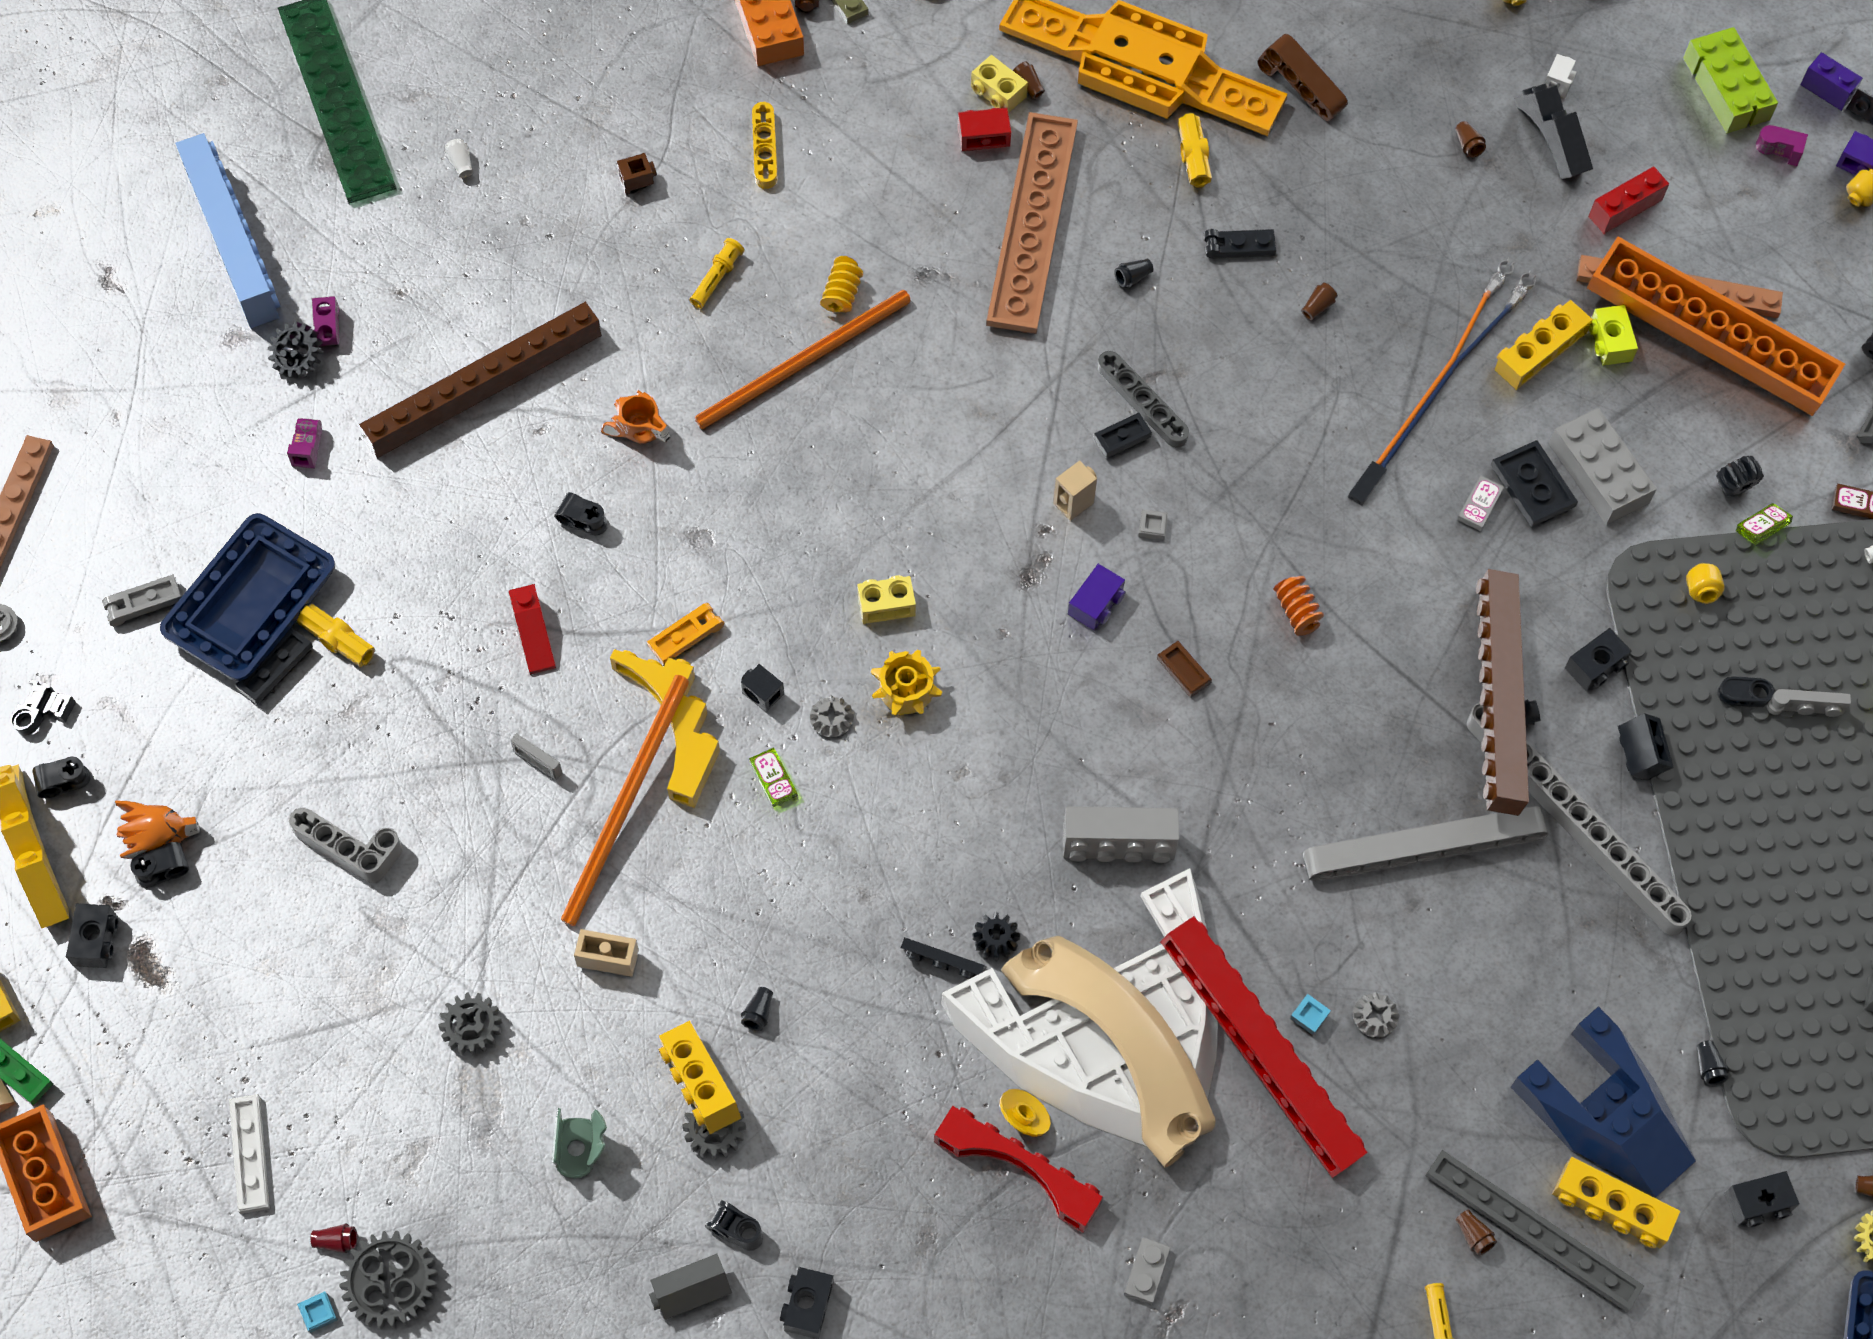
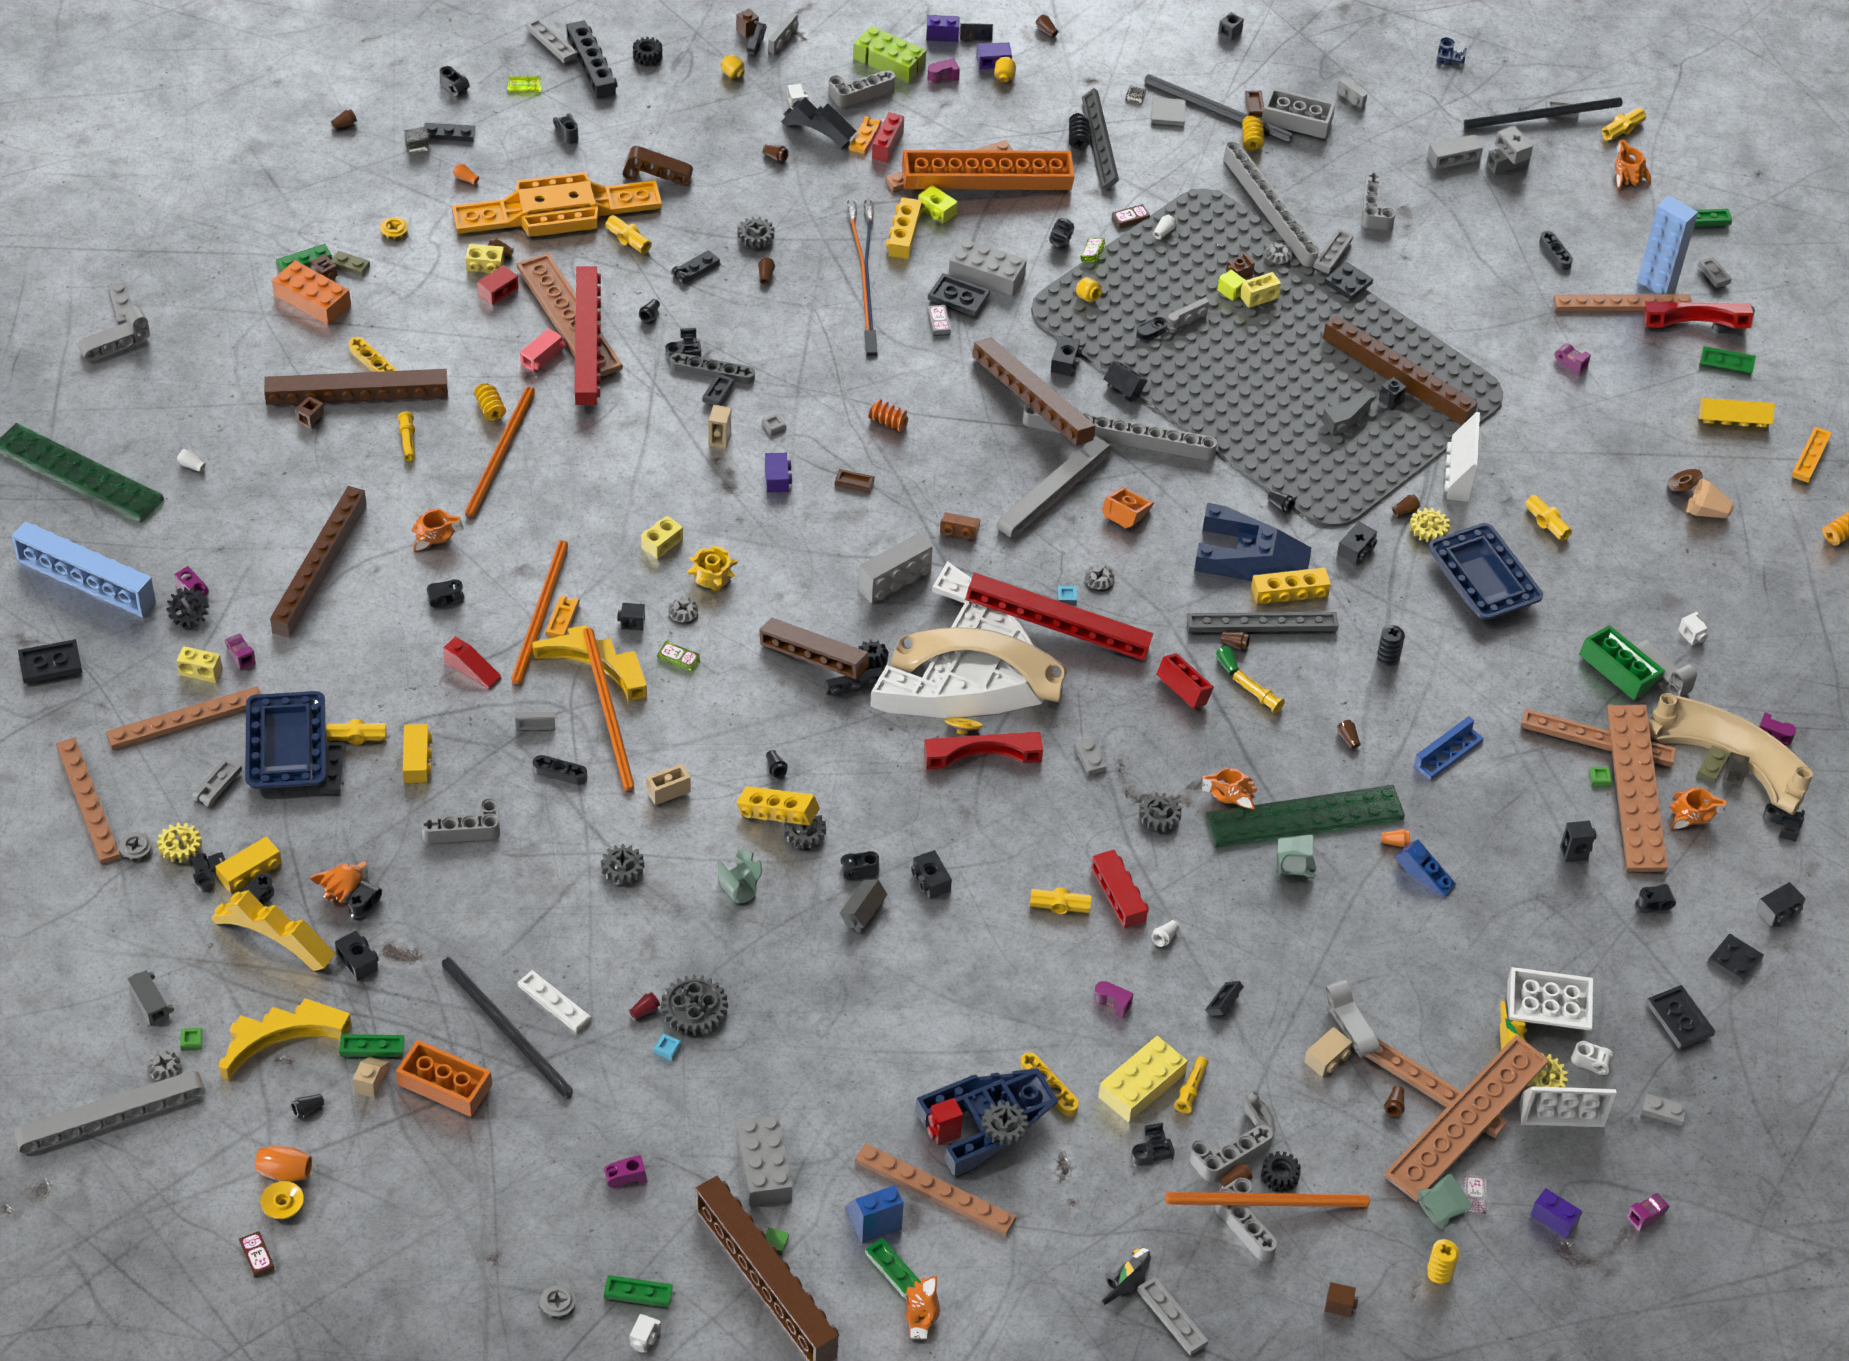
camera: 40 degrees left, 15 degrees down
none -> black plate [18,639,83,684]
none -> nougat plate [106,686,261,750]
none -> light yellow gear [157,823,202,863]
none -> light yellow brick [176,646,223,683]
none -> yellow brick [215,836,282,893]
none -> reddish brown brick [264,369,448,405]
none -> yellow brick [403,724,433,783]
none -> black axle [442,957,573,1098]
none -> orange axle [511,540,568,685]
none -> coral brick [520,328,566,372]
none -> black beam [532,755,588,785]
none -> brick [575,266,601,405]
none -> black piece [665,328,701,359]
none -> dark grey gear [737,217,775,248]
none -> brick [759,617,869,679]
none -> light grey beam [828,70,895,108]
none -> light orange plate [849,116,882,155]
none -> dark orange bracket [940,512,981,540]
none -> orange slope [1102,487,1154,529]
none -> red brick [1156,653,1214,709]
none -> green cone [1216,646,1239,675]

